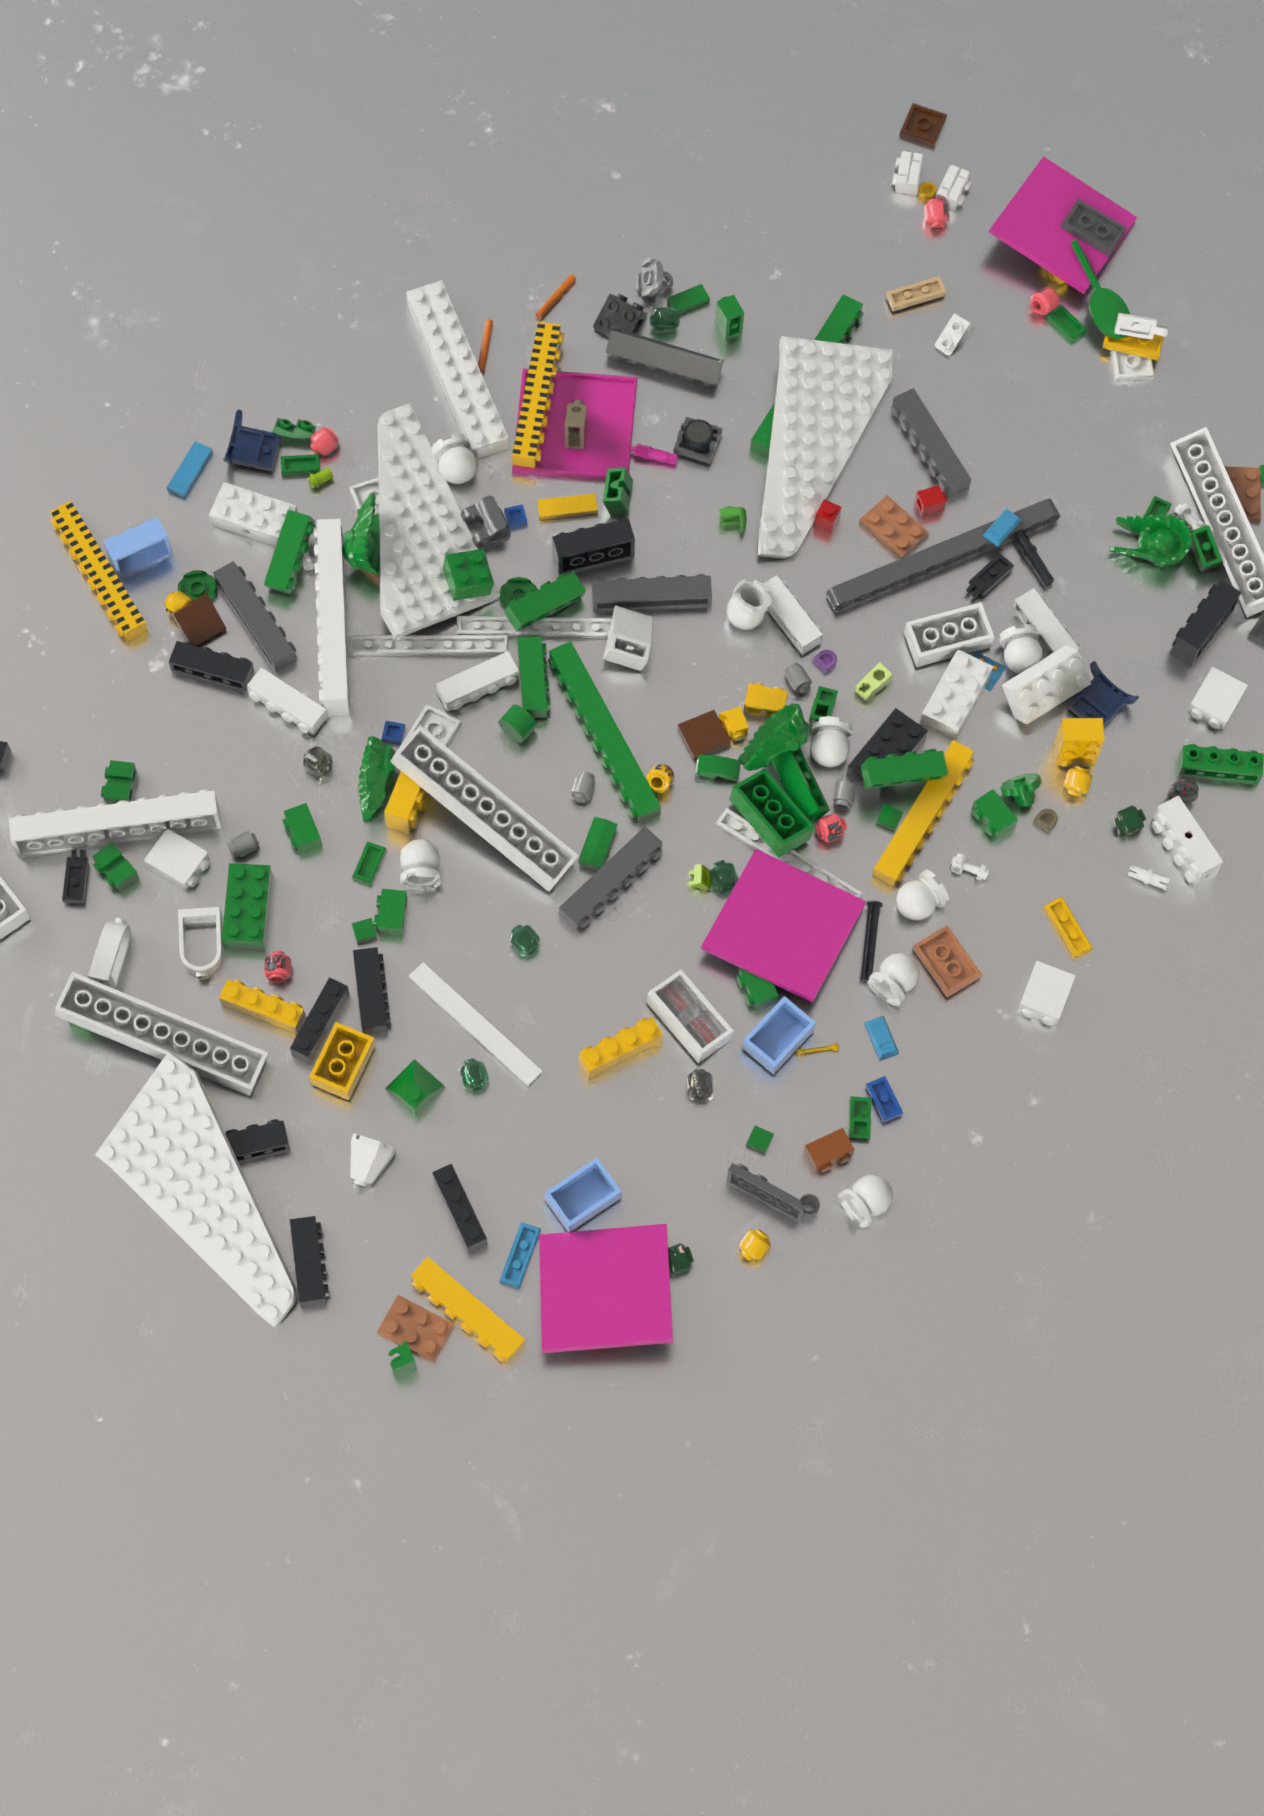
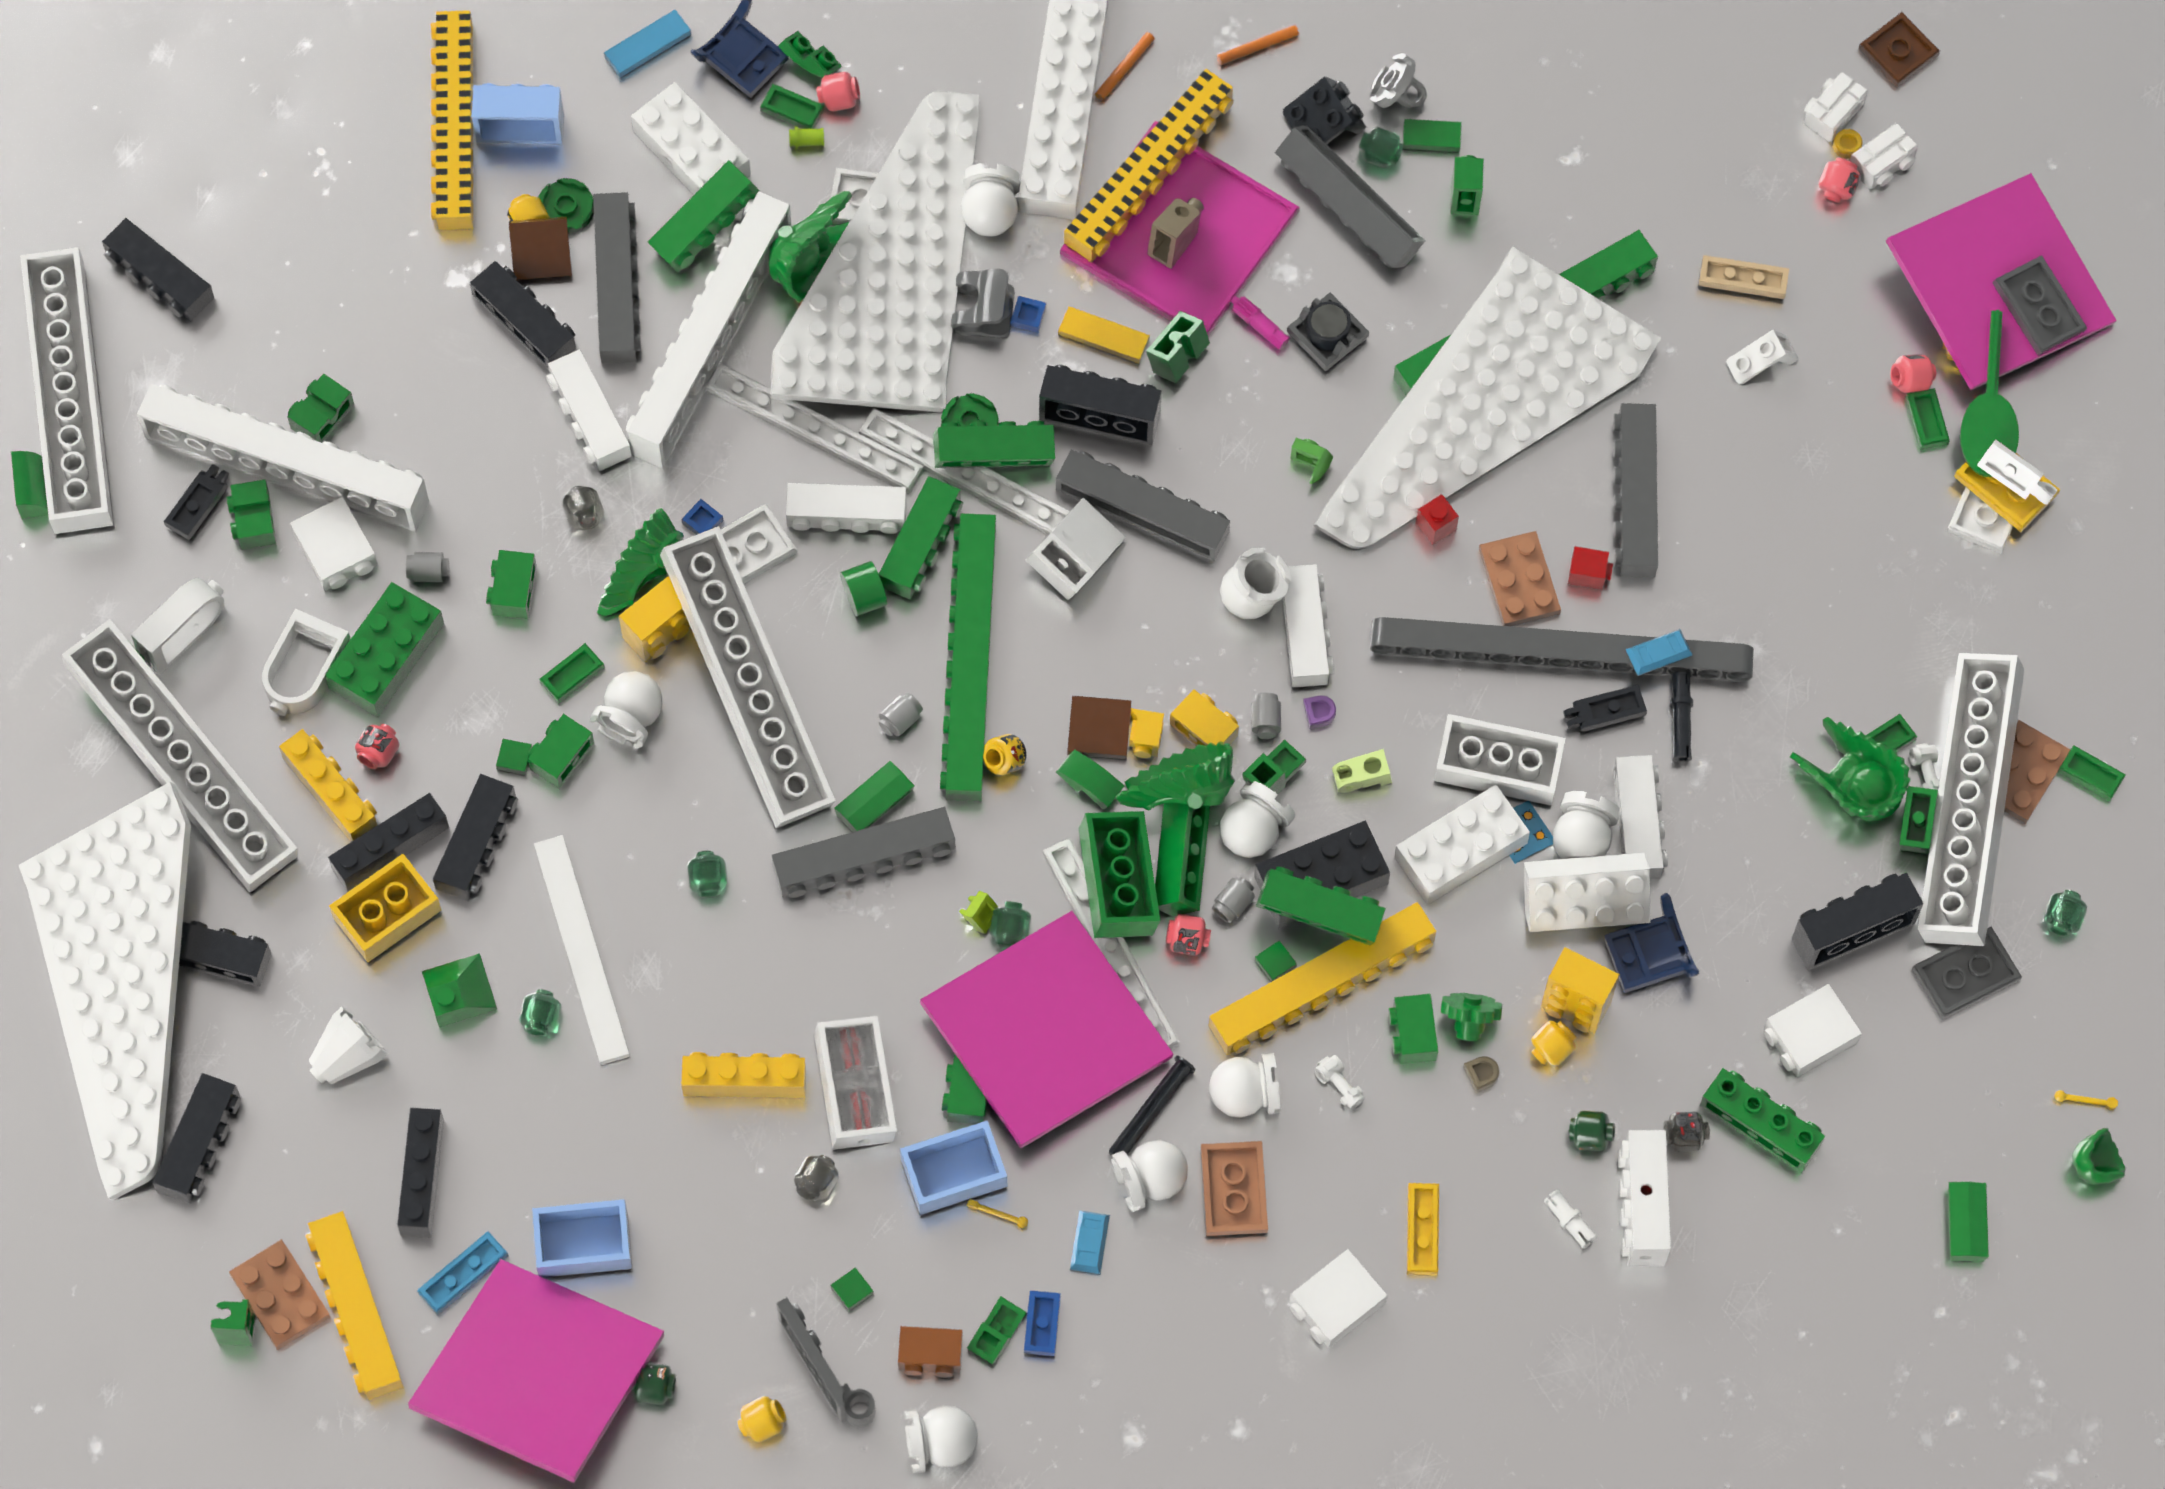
camera: 30 degrees right, 0 degrees up
green brick [443,549,494,601] -> none

